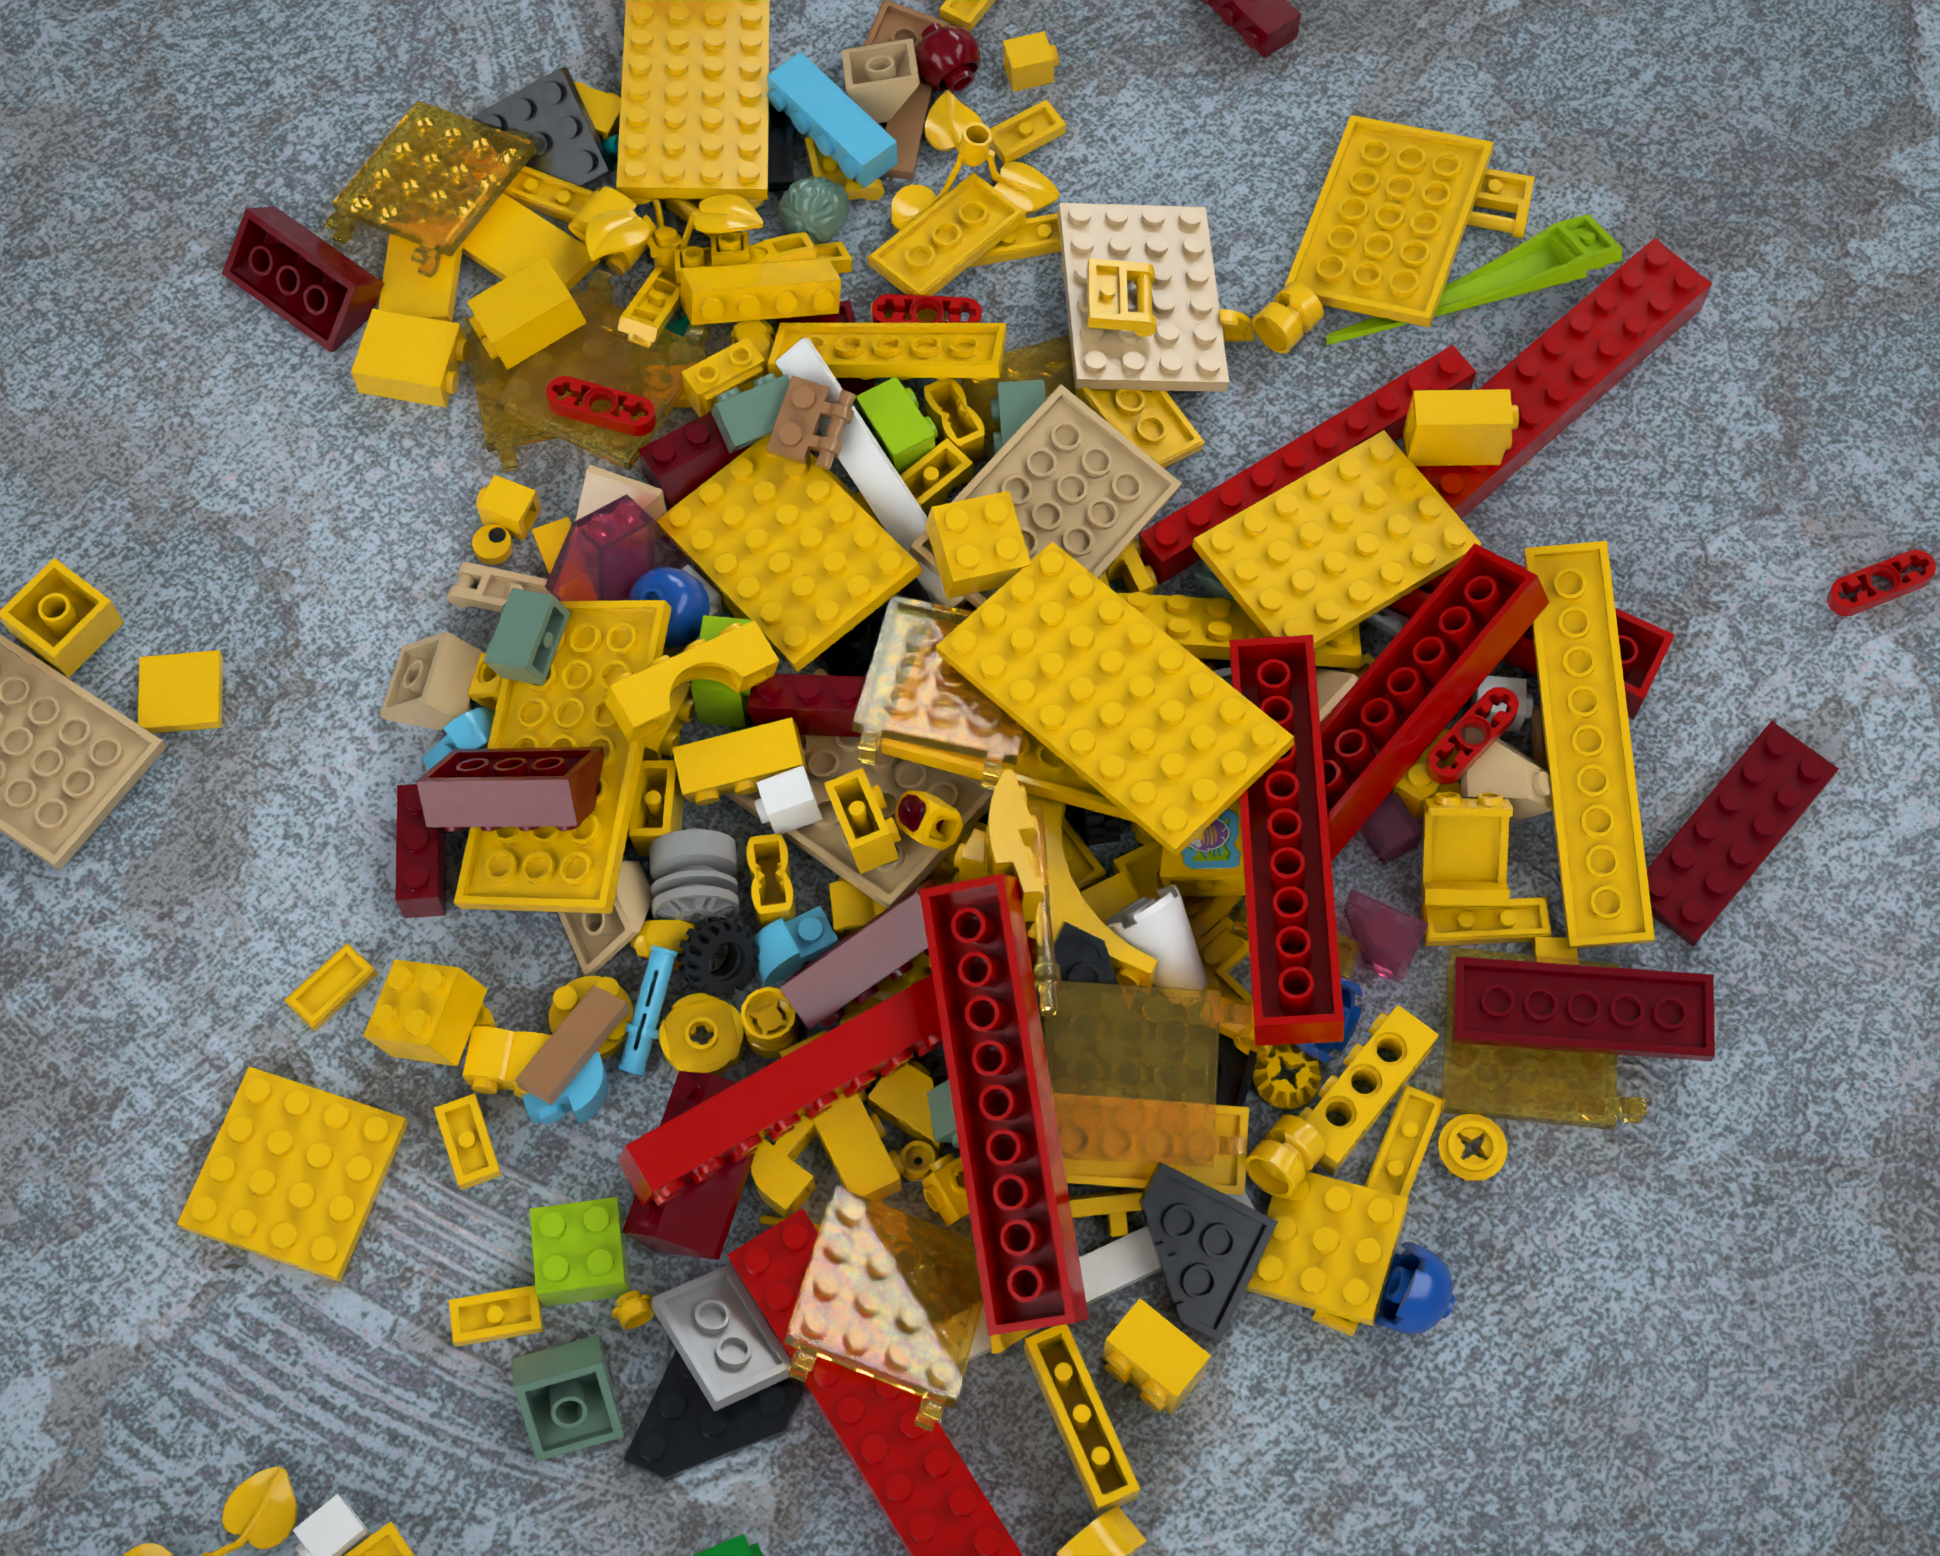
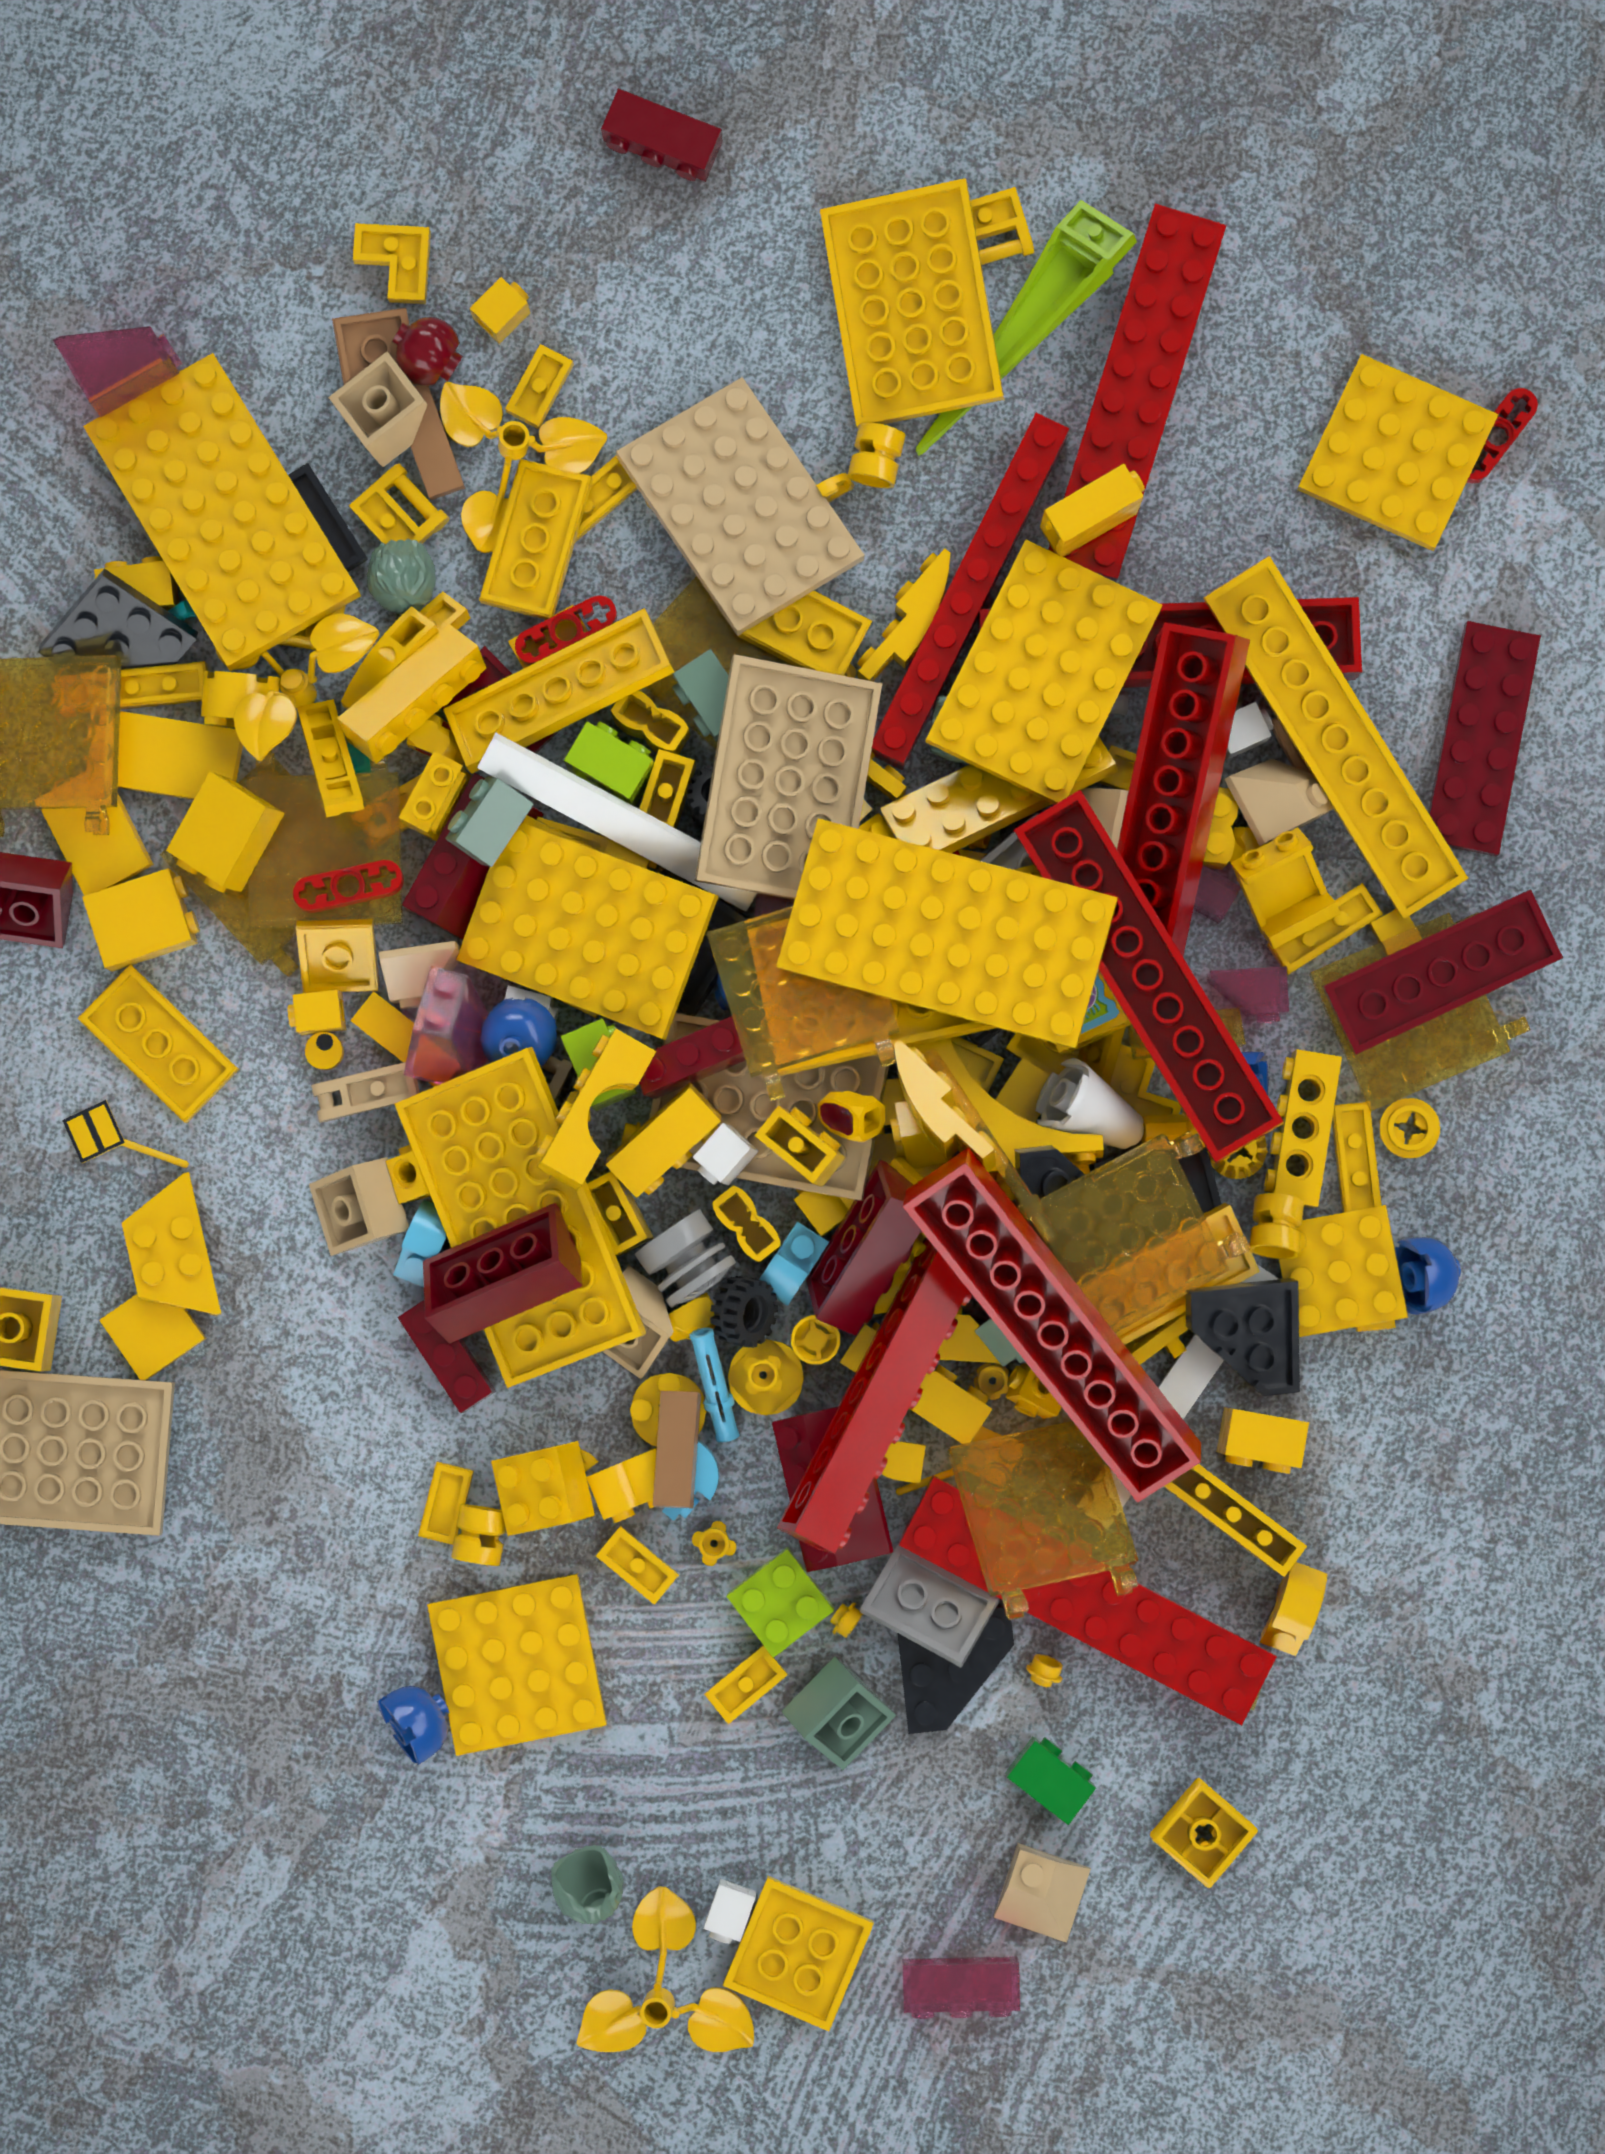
camera: 25 degrees left, 20 degrees up
sand green brick [484,588,571,686] -> none
yellow slope [675,232,750,284] -> none
medium nougat plate [766,376,856,470] -> none
medium azure brick [767,52,898,188] -> none
yellow brick [925,491,1032,599] -> none
yellow plate [1086,258,1157,337] -> none
red beam [1426,687,1519,785] -> none
none -> piece [62,1100,189,1168]
none -> yellow tile [77,964,239,1123]
none -> yellow wing [122,1172,222,1316]
none -> yellow tile [296,919,380,993]
none -> blue cylinder [377,1686,450,1765]
none -> yellow wheel [451,1504,506,1566]
none -> sand green hair [551,1845,624,1925]
none -> yellow plate [692,1521,737,1566]
none -> yellow plate [744,1355,783,1395]
none -> yellow slope [857,548,950,682]
none -> yellow plate [1026,1654,1063,1687]
none -> yellow plate [1297,354,1498,551]

